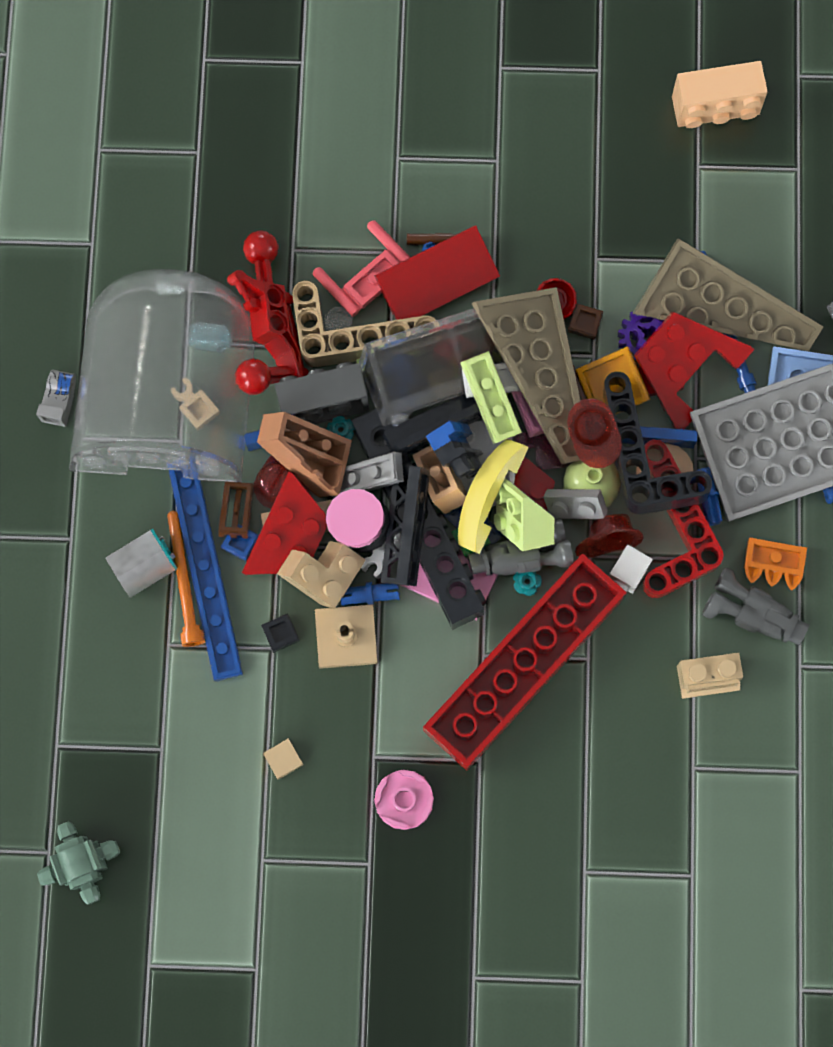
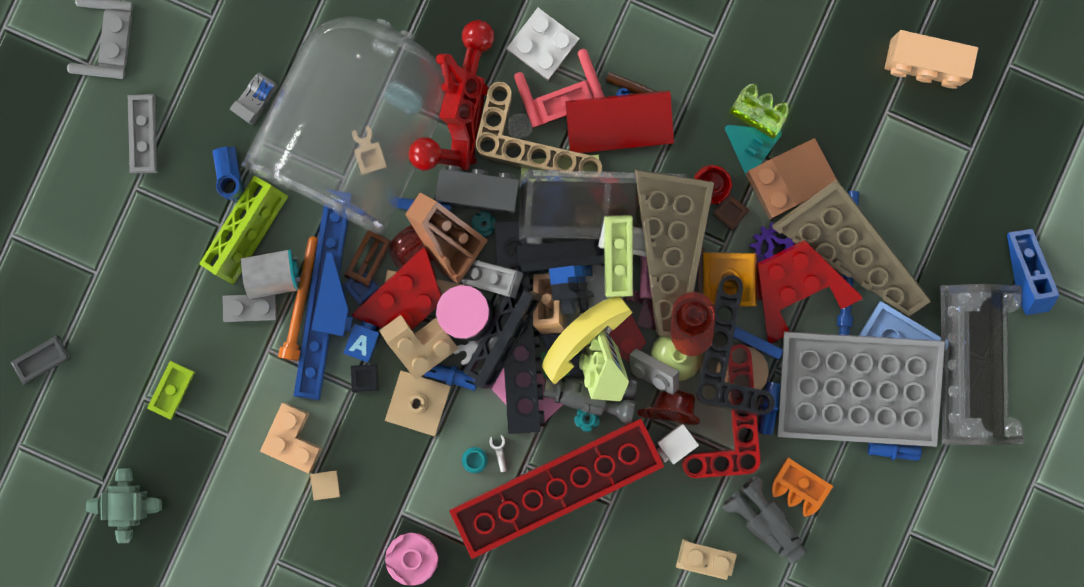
camera: 15 degrees right, 10 degrees up
none -> lime plate [147,361,195,420]
none -> lime fence [199,175,288,285]
none -> blue piece [212,146,244,201]
none -> light grey plate [222,294,277,322]
none -> light nougat brick [260,403,323,473]
none -> blue slope [312,252,353,337]
none -> blue brick [343,321,381,363]
none -> teal plate [462,447,488,473]
none -> white hand [489,435,507,472]
none -> white plate [506,8,580,81]
none -> teal piece [725,125,782,177]
none -> clear neon green plate [729,84,789,139]
none -> nougat slope [746,138,836,220]

